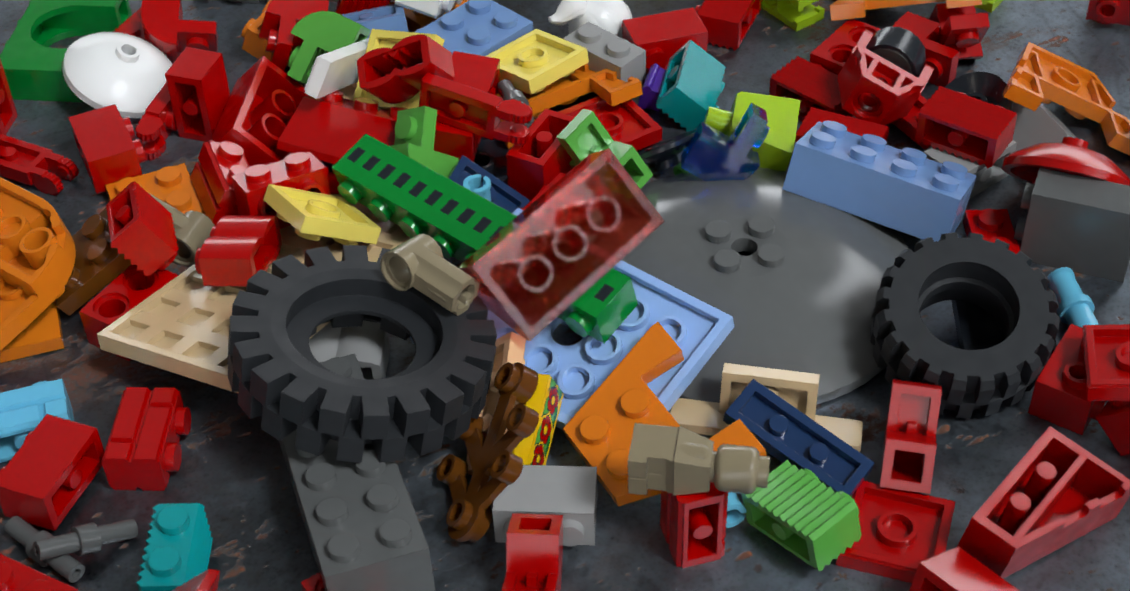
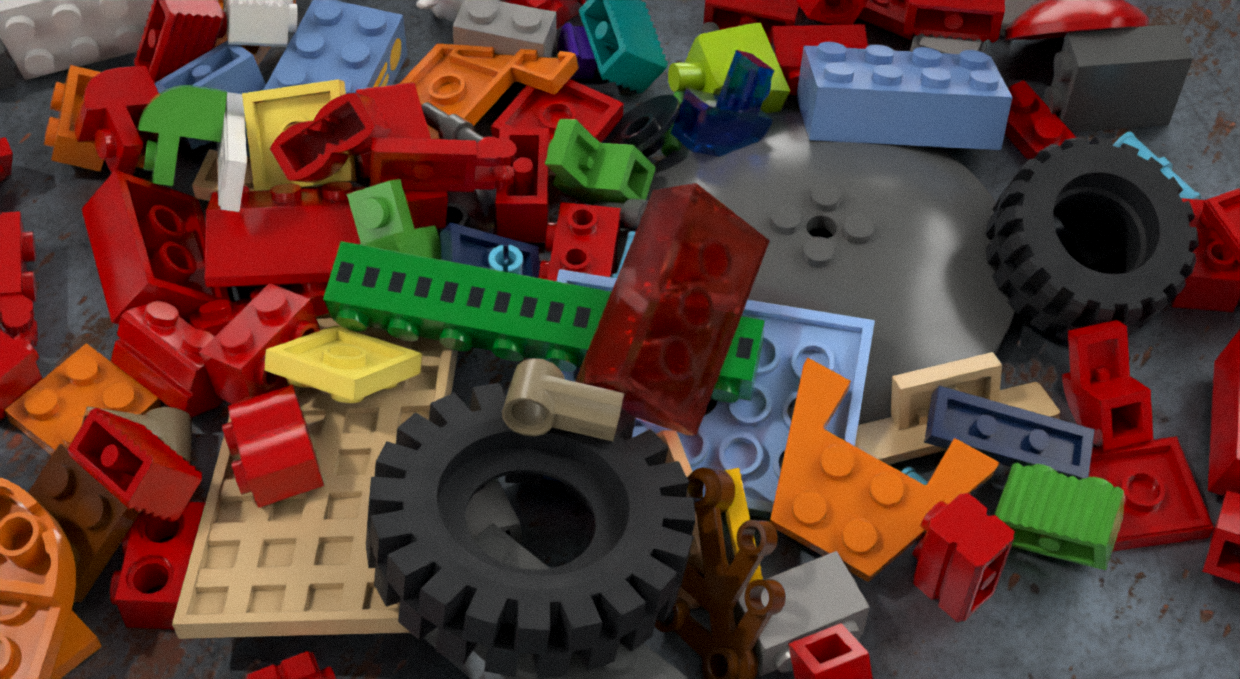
camera: 30 degrees left, 10 degrees up
red brick [165,47,230,142] -> none
light yellow plate [486,29,589,94] -> none
dark tan piece [628,423,770,496] -> none

